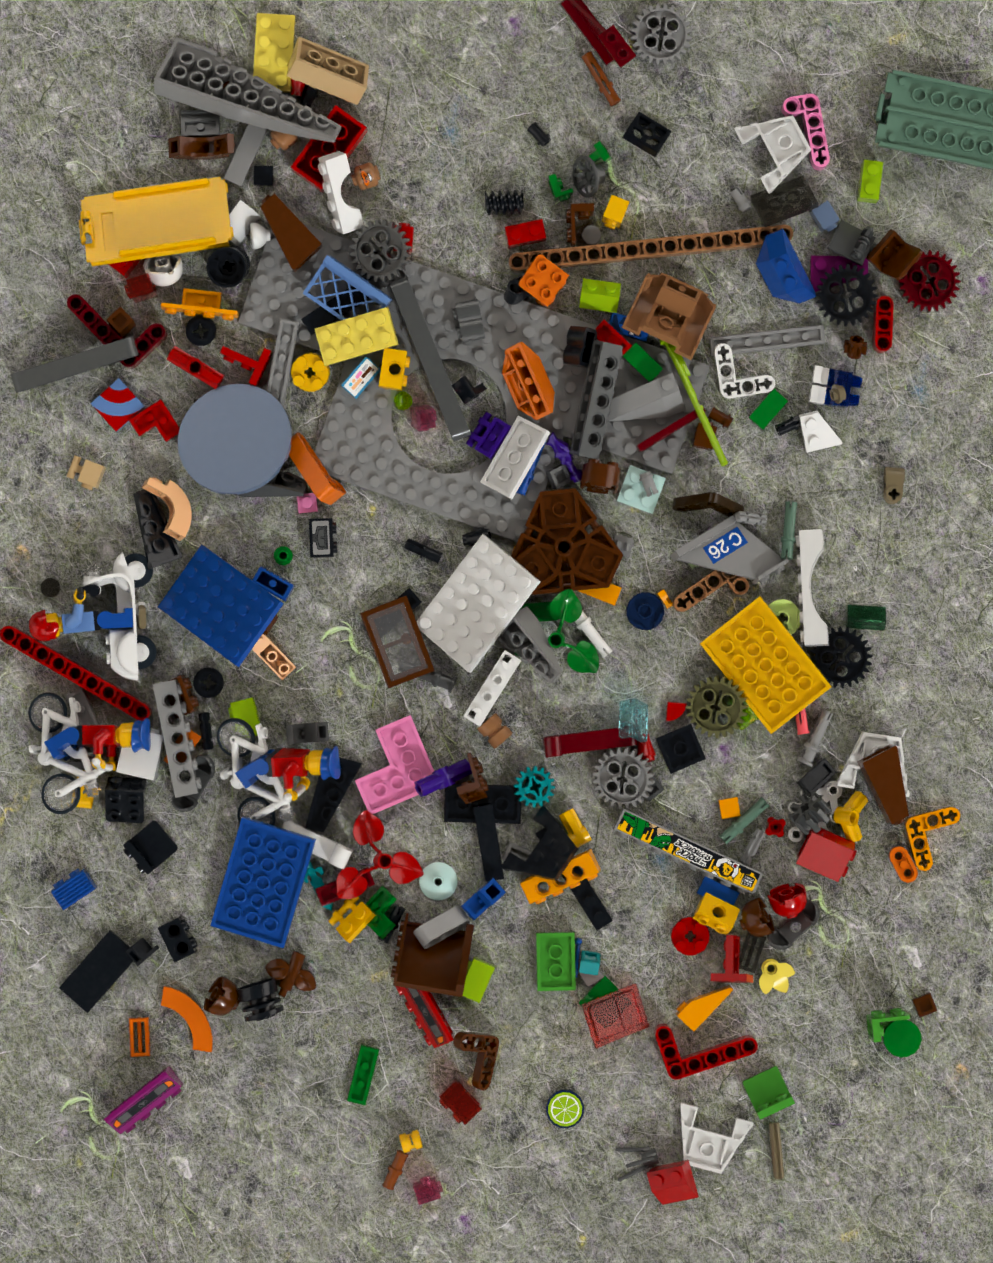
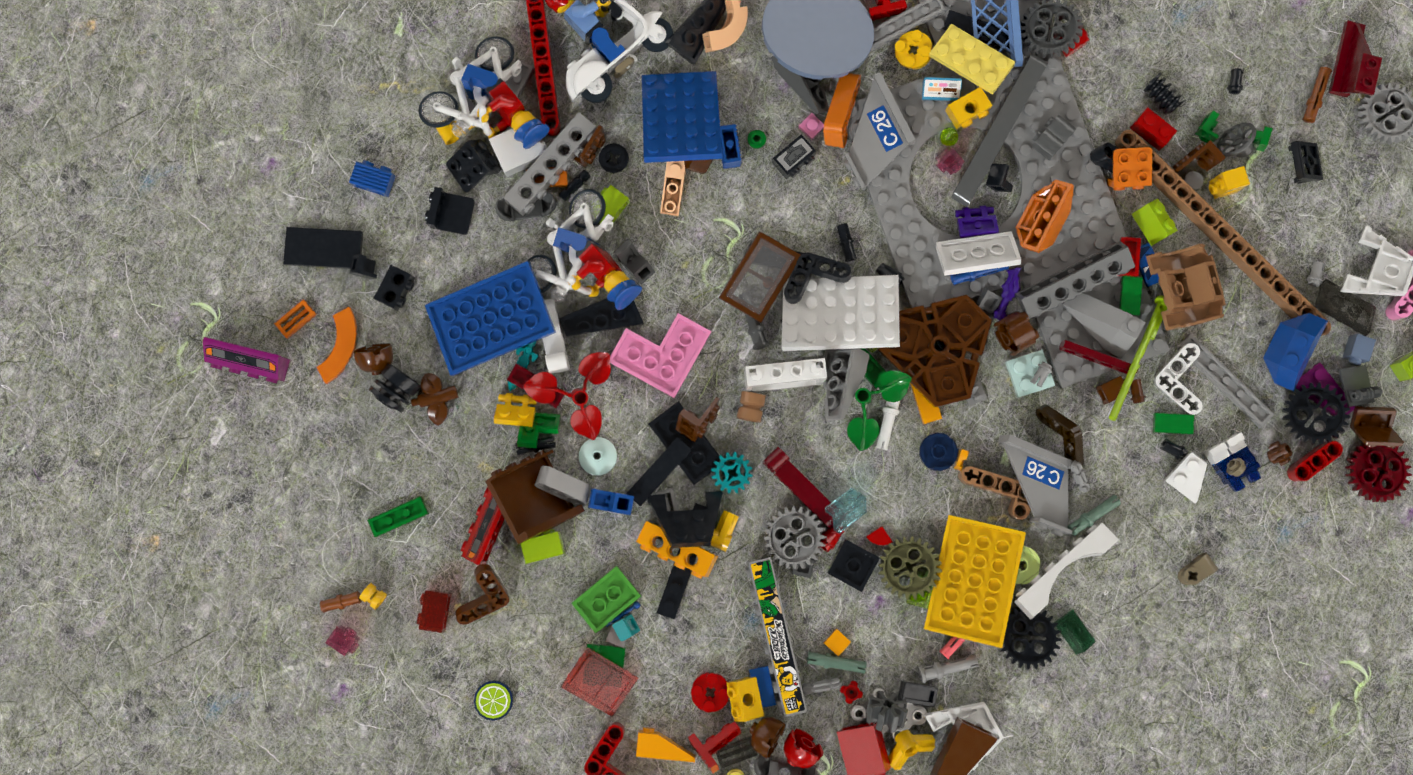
camera: 50 degrees right, 5 degrees down
dark purple piece [414,759,472,797] -> none
black brick [563,326,597,368] -> none
none -> black beam [784,253,852,304]
none -> light grey piece [843,73,915,191]

